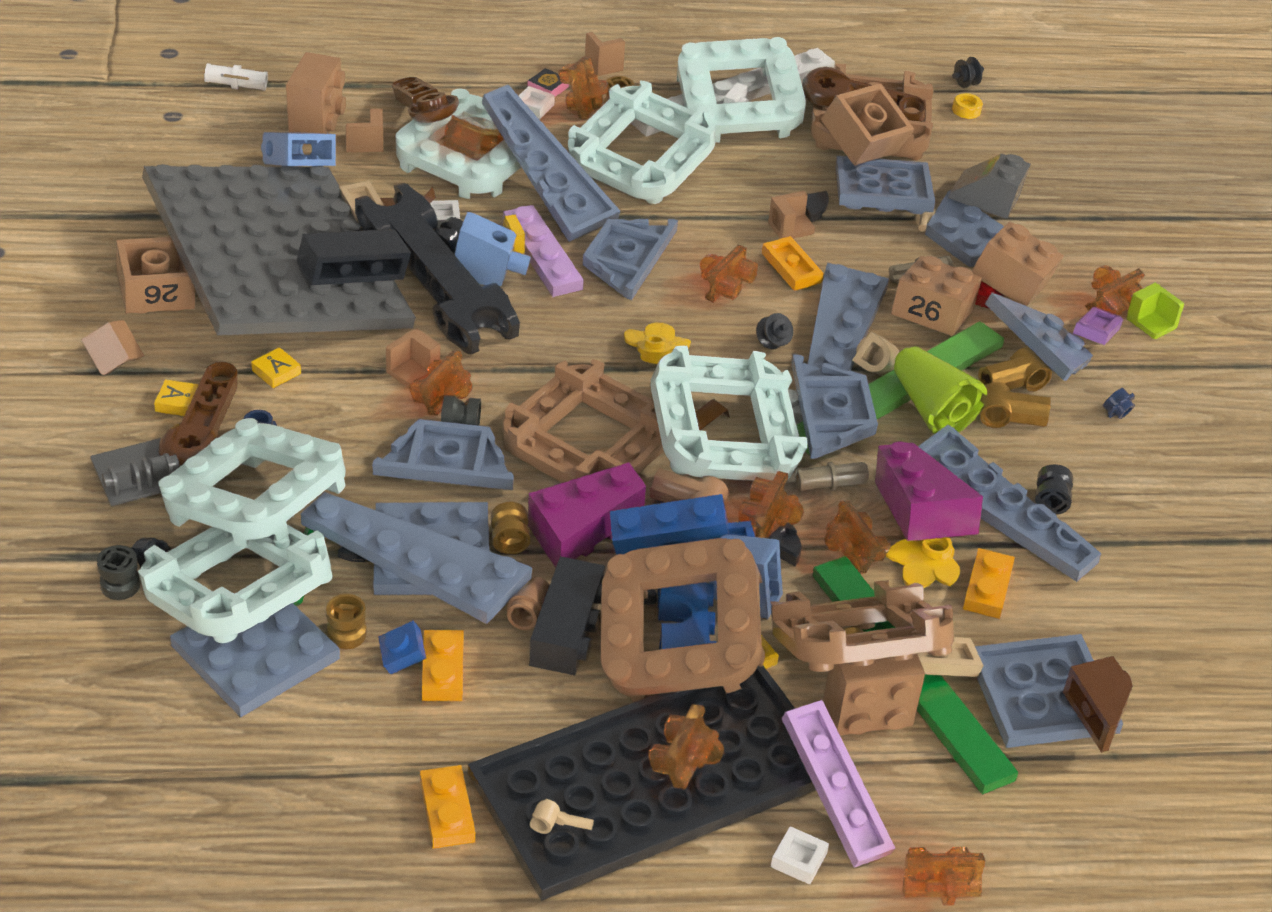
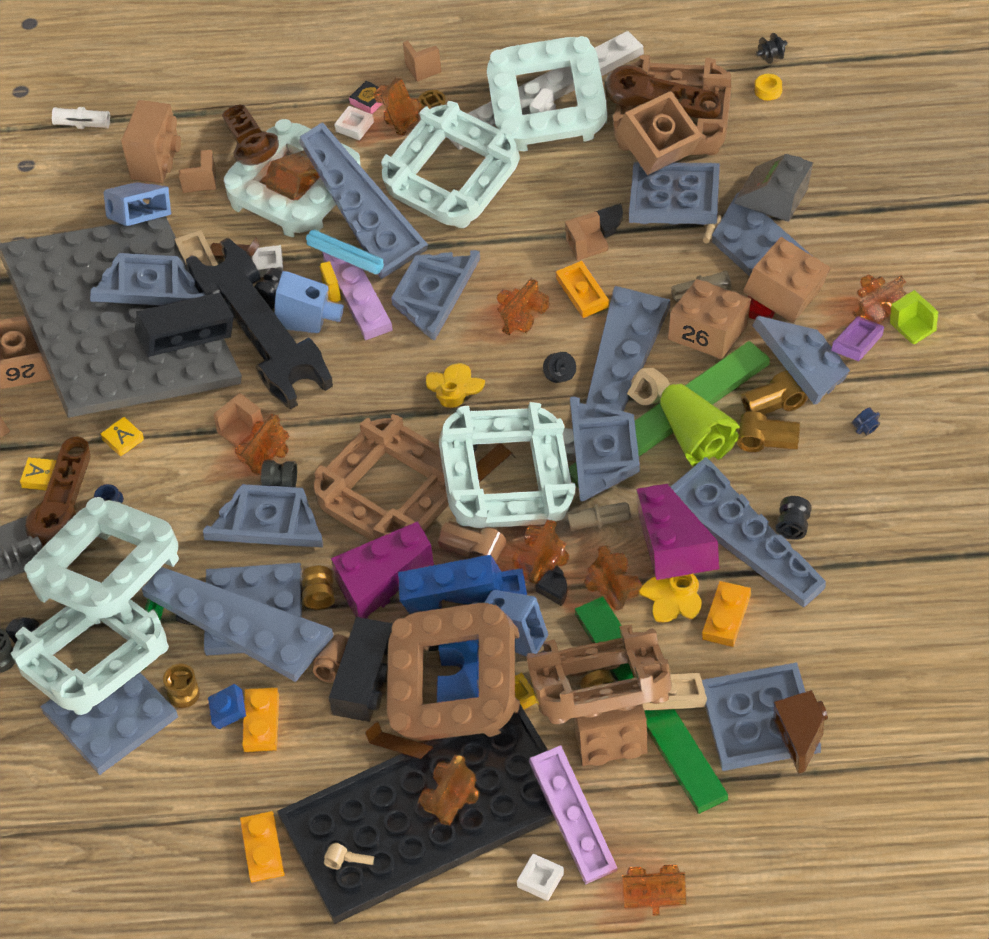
camera: 10 degrees right, 10 degrees up
none -> sand blue wing [90,253,205,305]
none -> medium azure axle [306,229,384,274]
none -> reddish brown piece [365,721,433,759]

